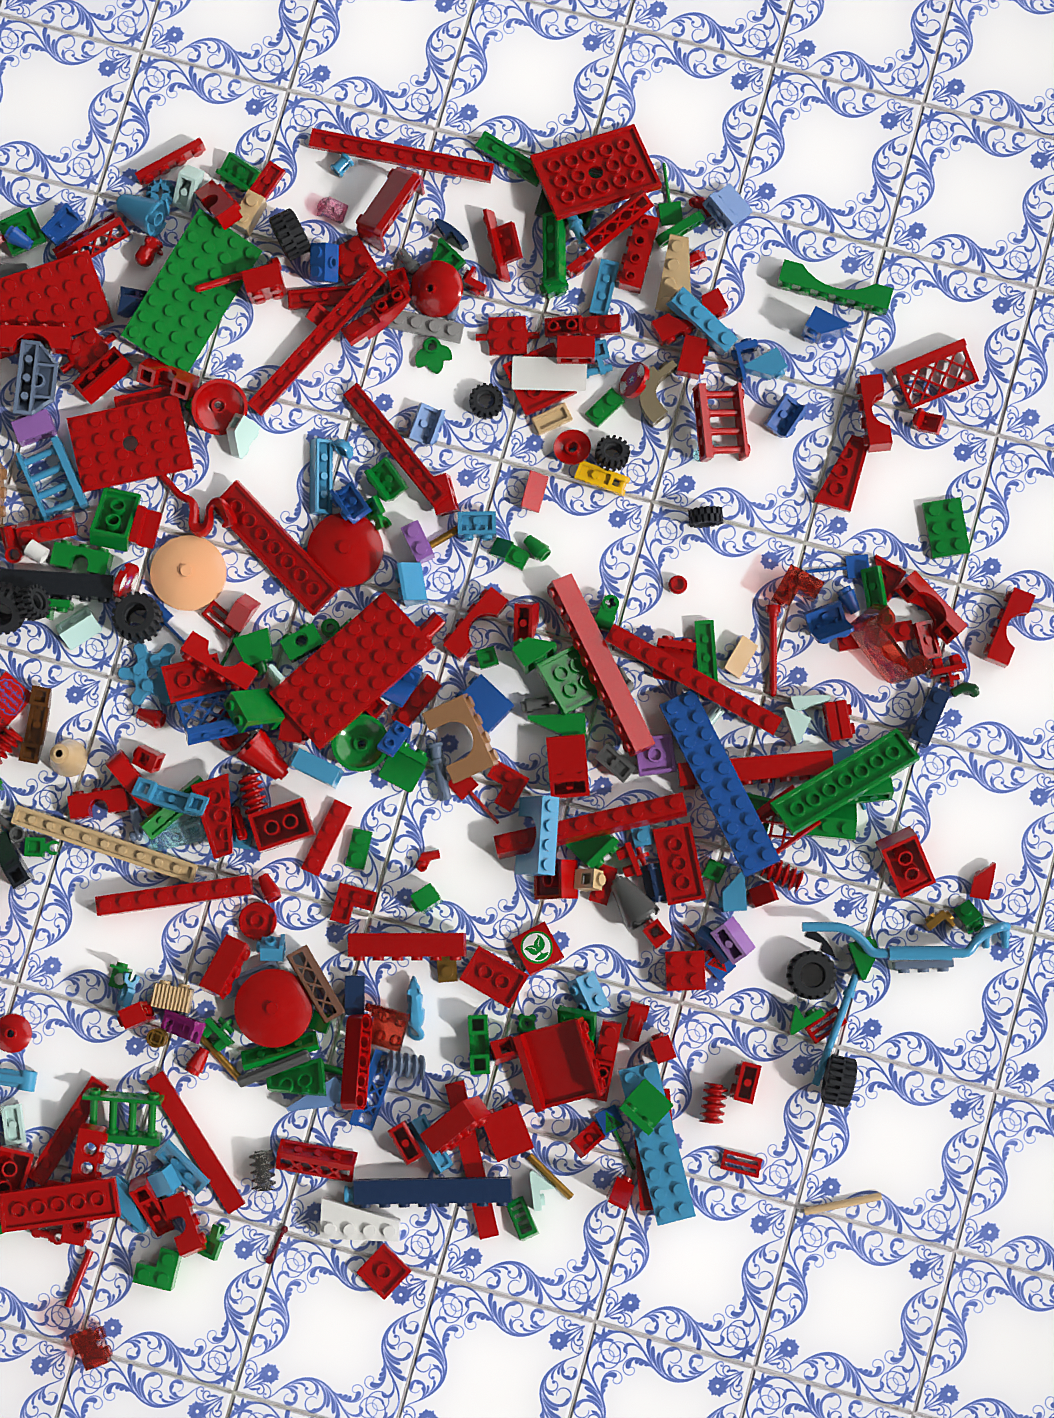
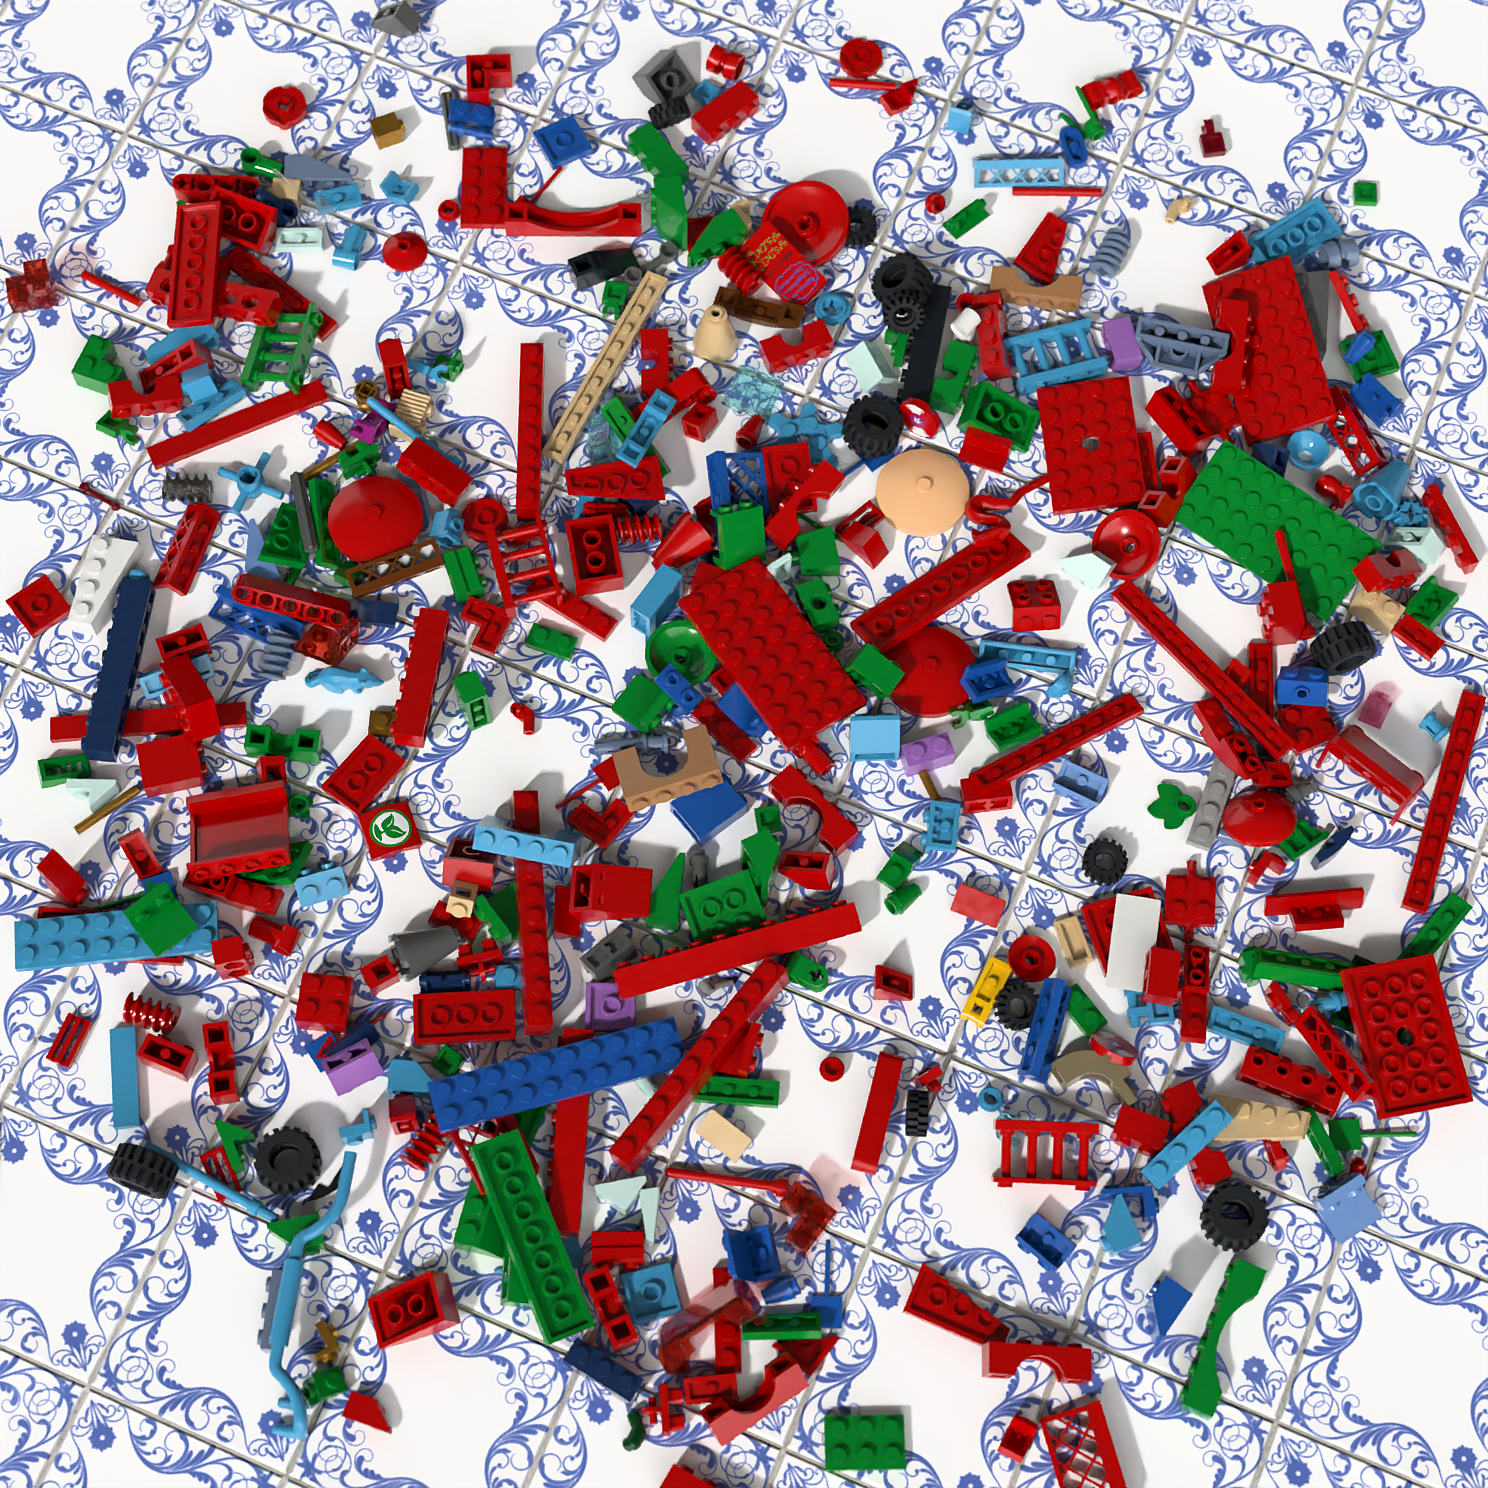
camera: 90 degrees right, 15 degrees down
none -> dark azure tile [109,1026,141,1130]
none -> red arch [202,1020,241,1106]
none -> dark azure bar [217,452,285,515]
none -> dark azure bracket [339,1108,377,1146]
none -> dark azure piece [366,397,463,467]
none -> green brick [442,546,487,604]
none -> red fence [483,512,566,619]
none -> red slope [554,885,580,938]
none -> red arch [583,1265,639,1354]
none -> dark azure tile [620,1261,683,1326]
none -> clear light blue slope [721,365,784,423]
none -> red arch [759,319,834,375]
none -> dark azure gear [814,293,851,327]
none -> green brick [842,643,905,700]
none -> red beam [850,1051,904,1175]
none -> red slope [873,964,913,1001]
none -> red tile [911,1064,943,1094]
none -> dark azure plate [978,1087,1003,1112]
none -> red bracket [1007,579,1061,632]
none -> blue fence [1017,978,1073,1084]
none -> black tyre [1199,1182,1270,1253]
none -> dark azure piece [1286,430,1329,471]

